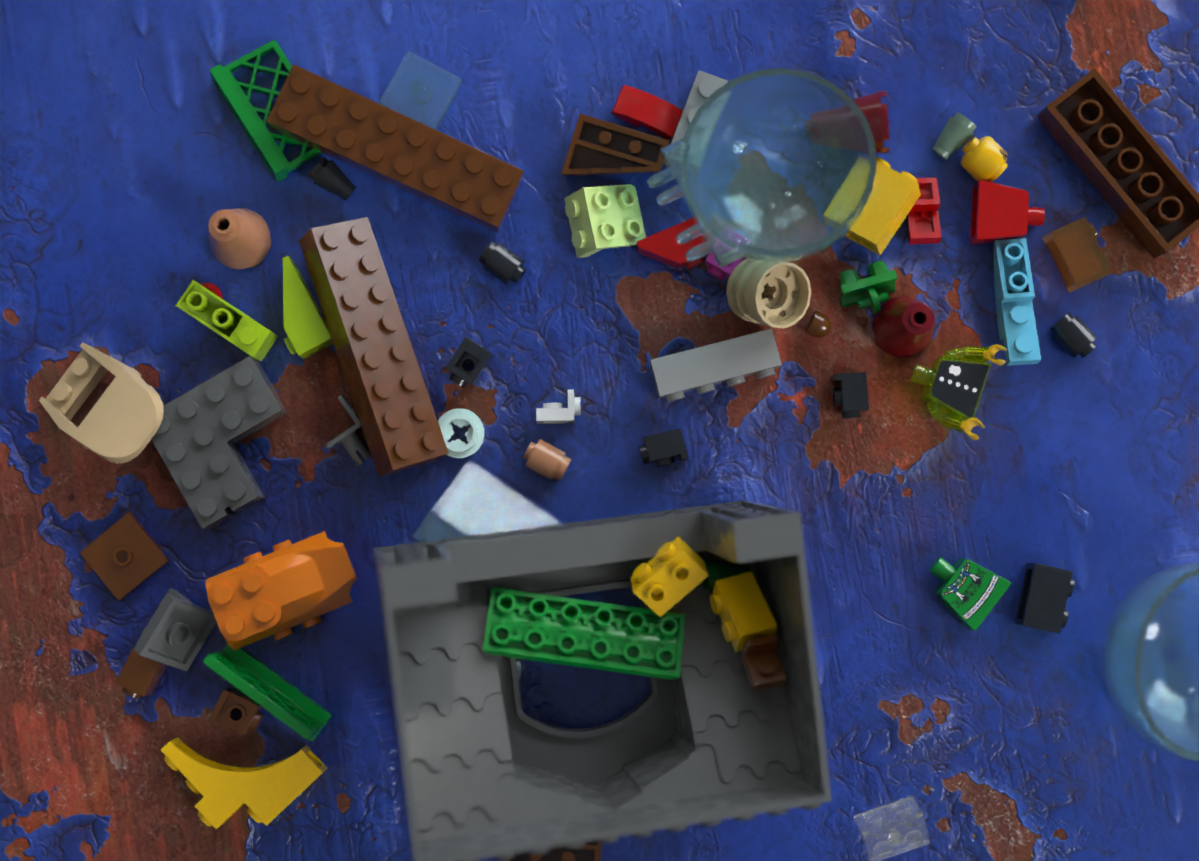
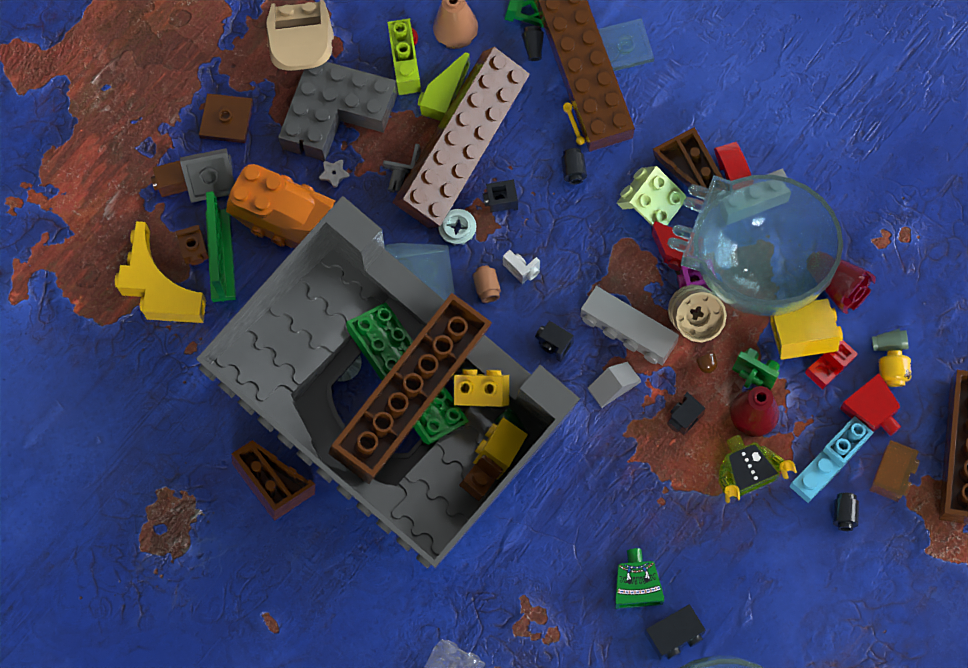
camera: 55 degrees right, 15 degrees down
none -> light grey plate [319,160,350,188]
none -> reddish brown brick [328,293,492,484]
none -> yellow hinge [563,103,585,145]
none -> light grey slope [588,362,641,408]

